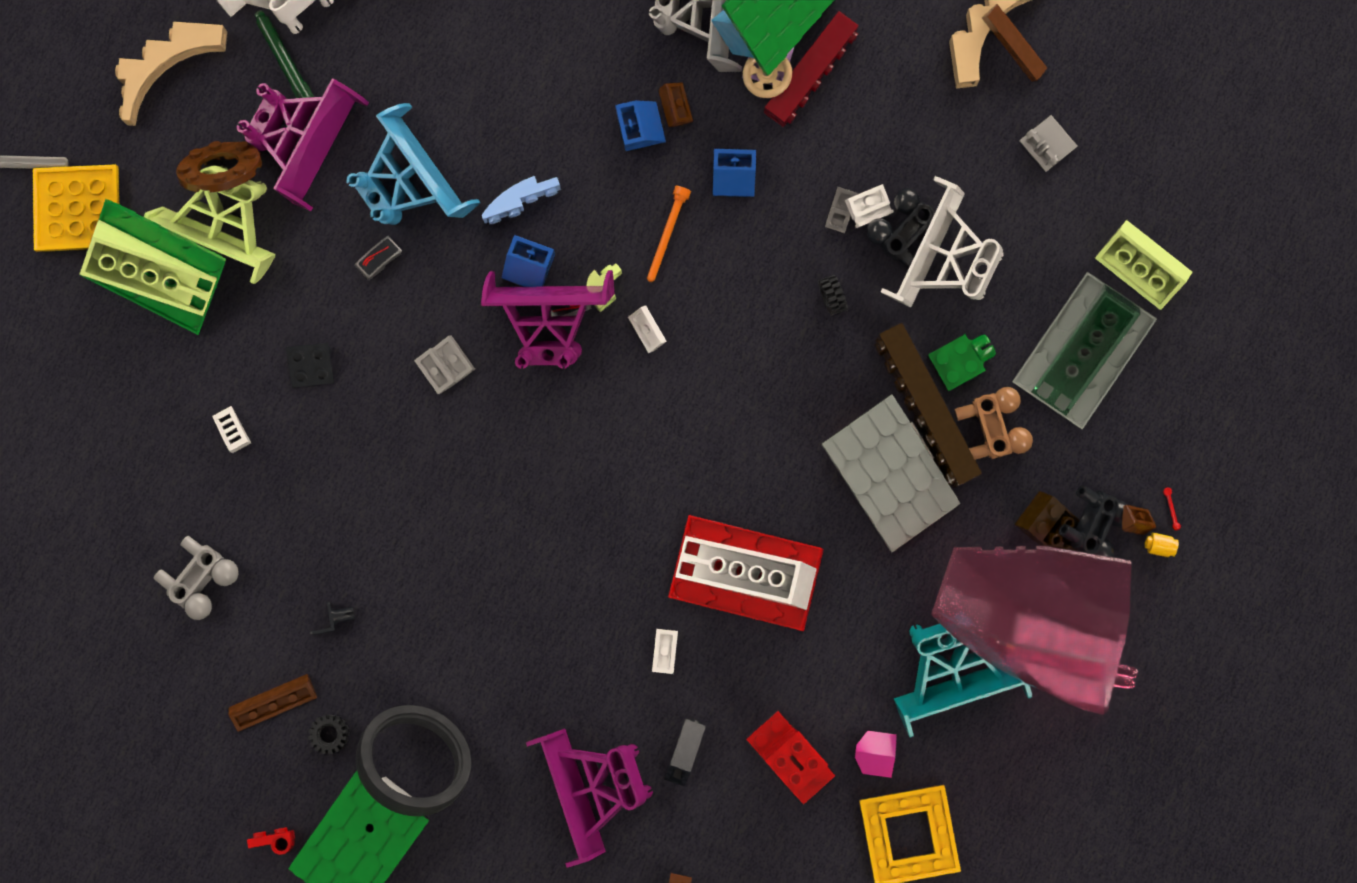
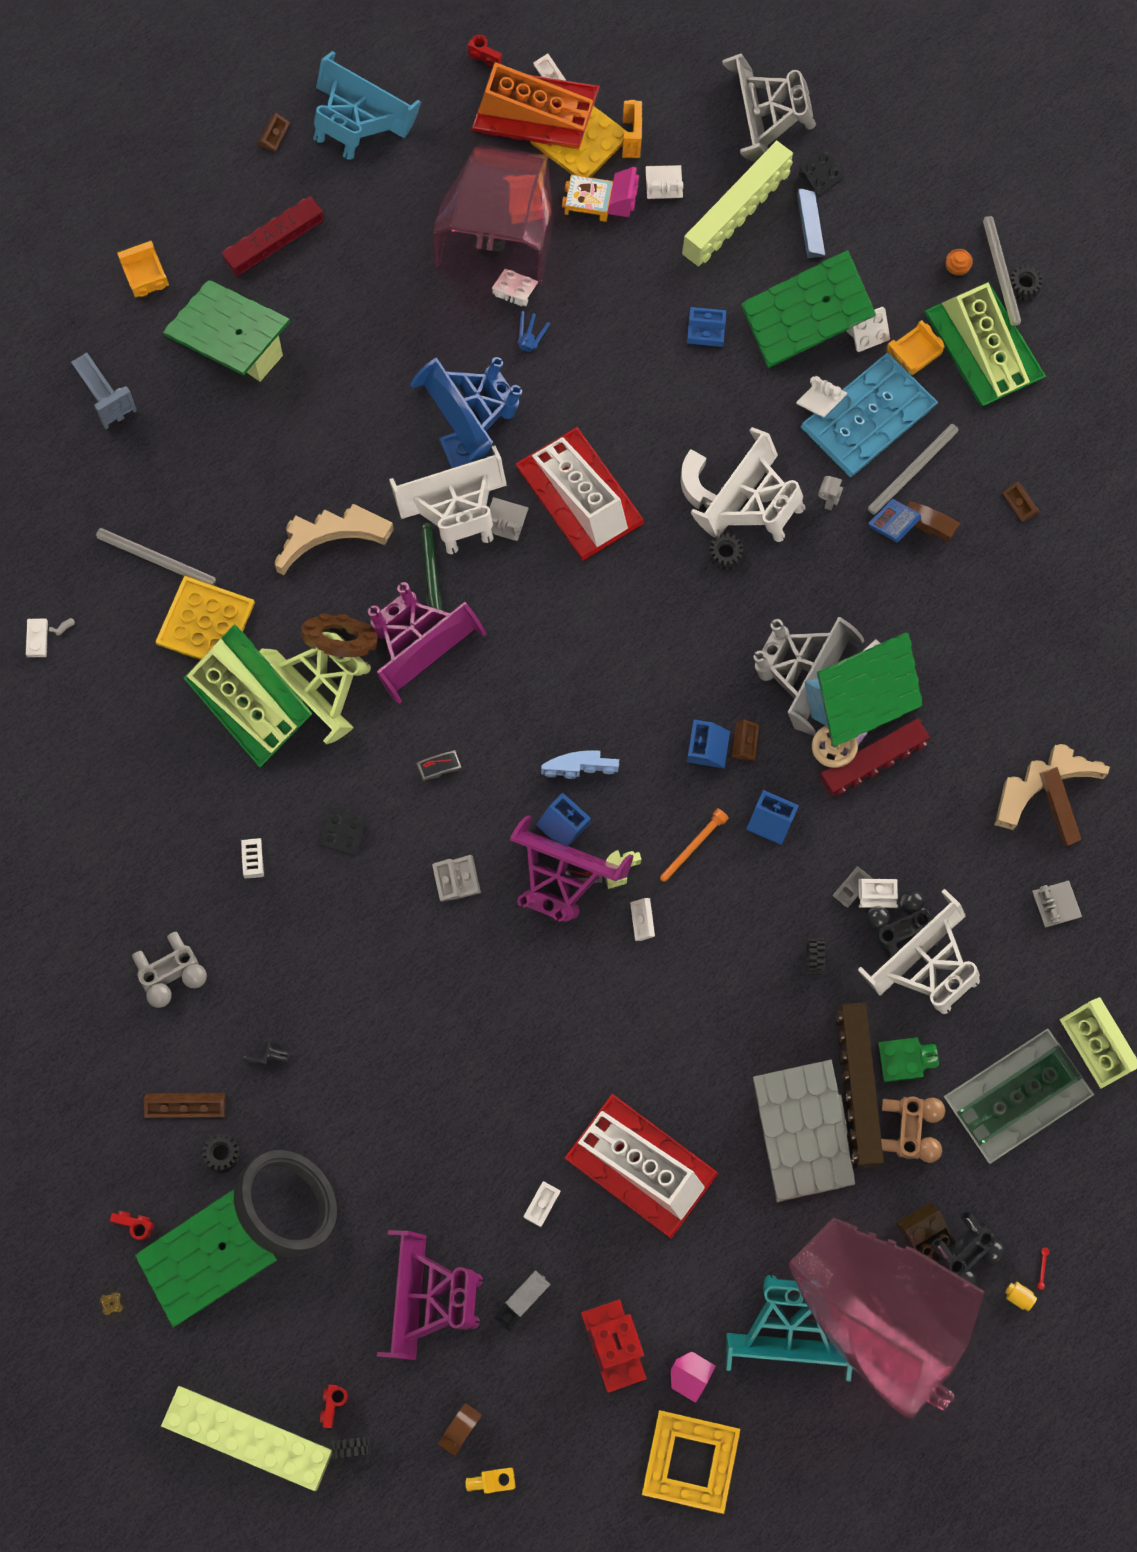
camera: 20 degrees right, 10 degrees down
dark azure piece [347,103,480,225] -> none
reddish brown slope [1122,505,1156,535] -> none

